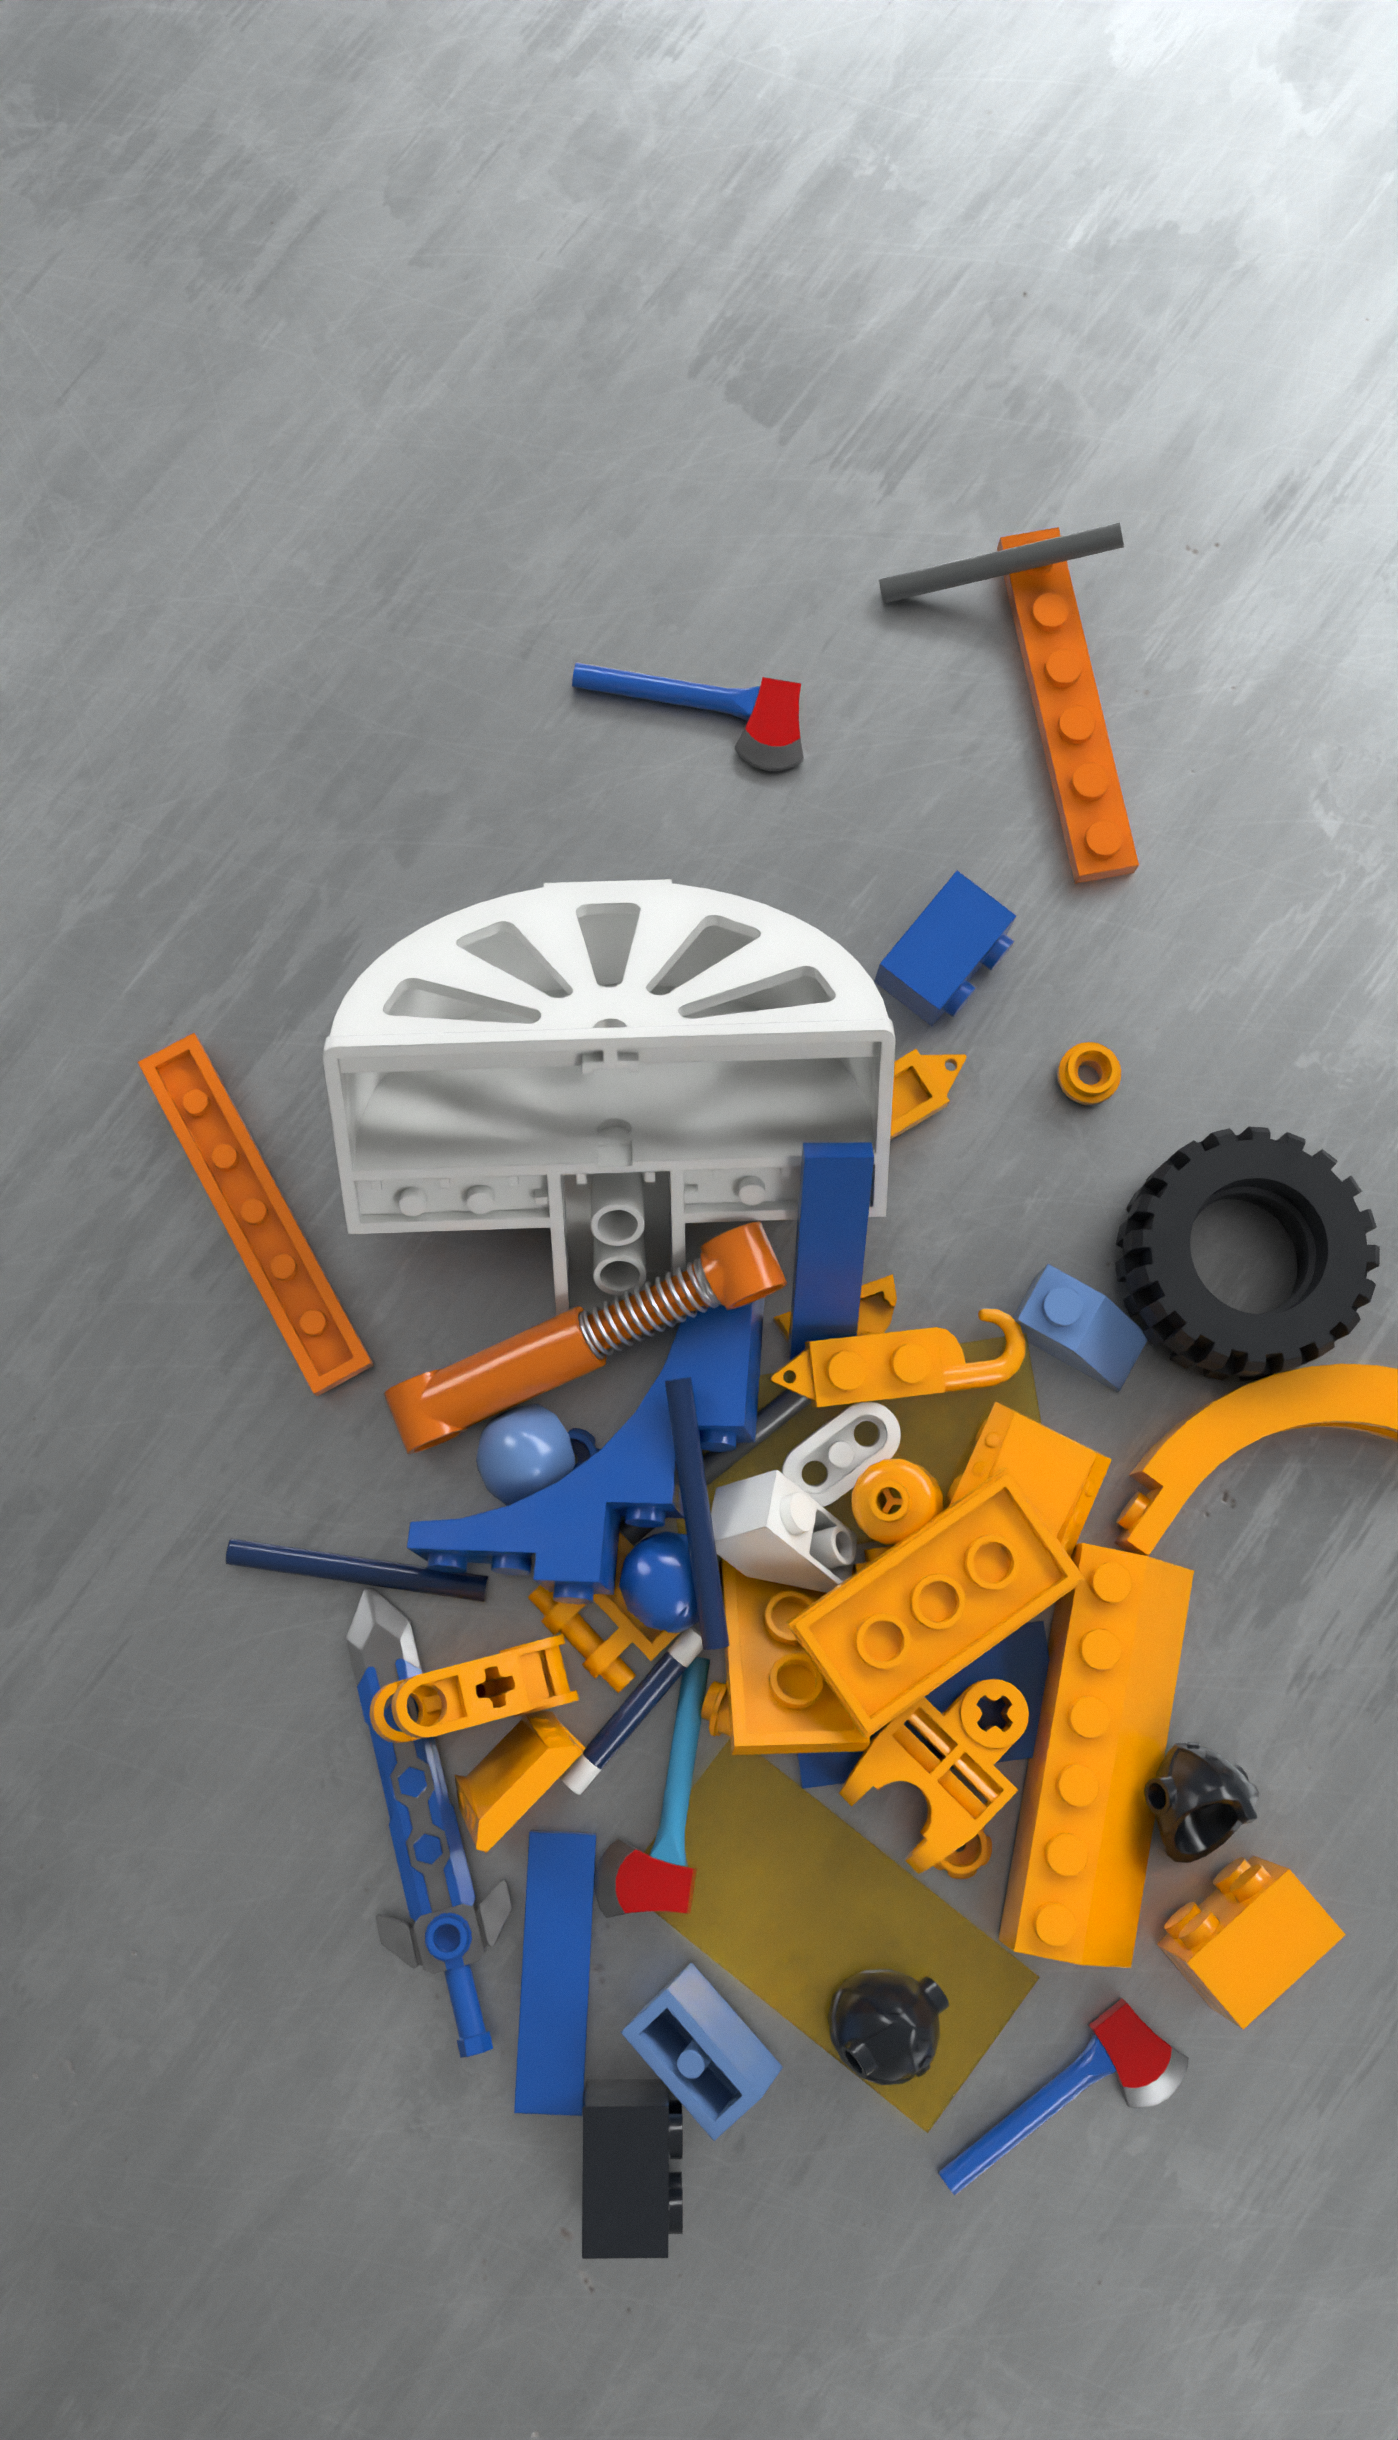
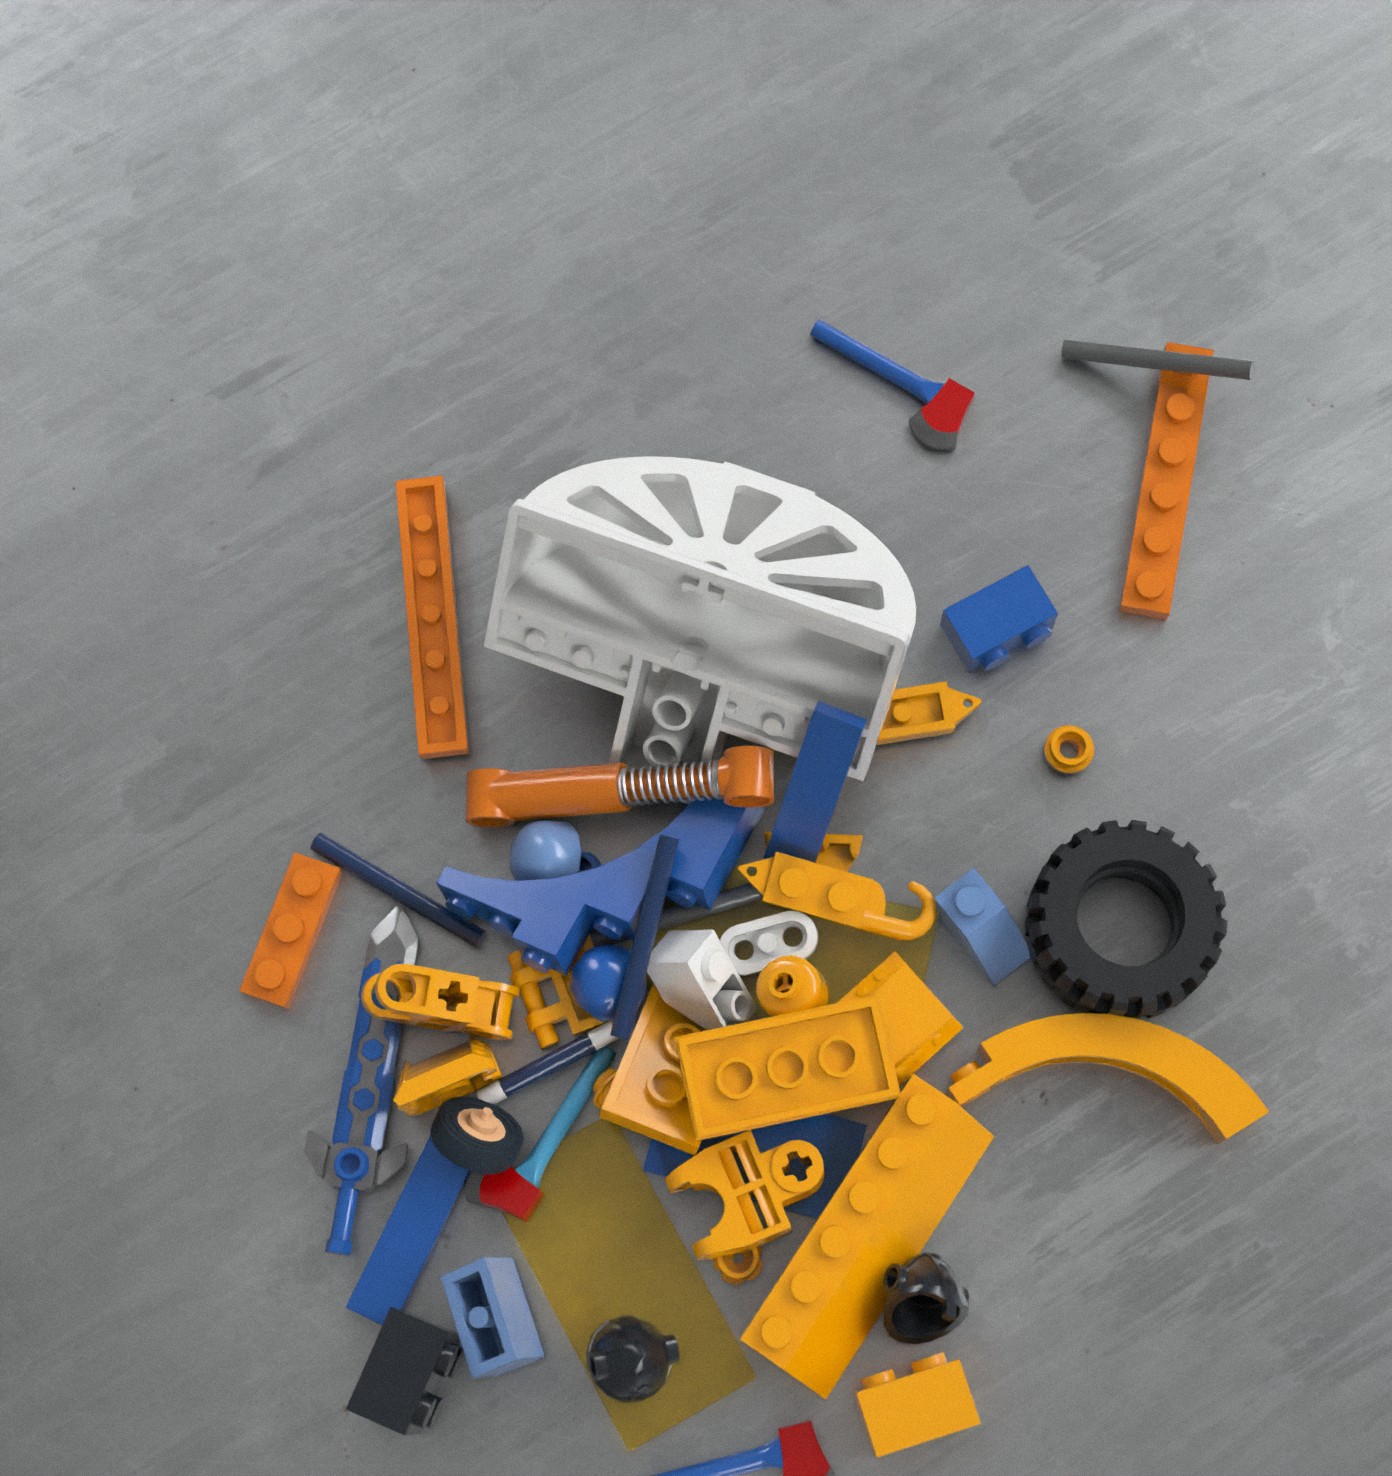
camera: 35 degrees right, 5 degrees down
none -> orange plate [239,852,343,1010]
none -> black wheel [430,1096,524,1174]

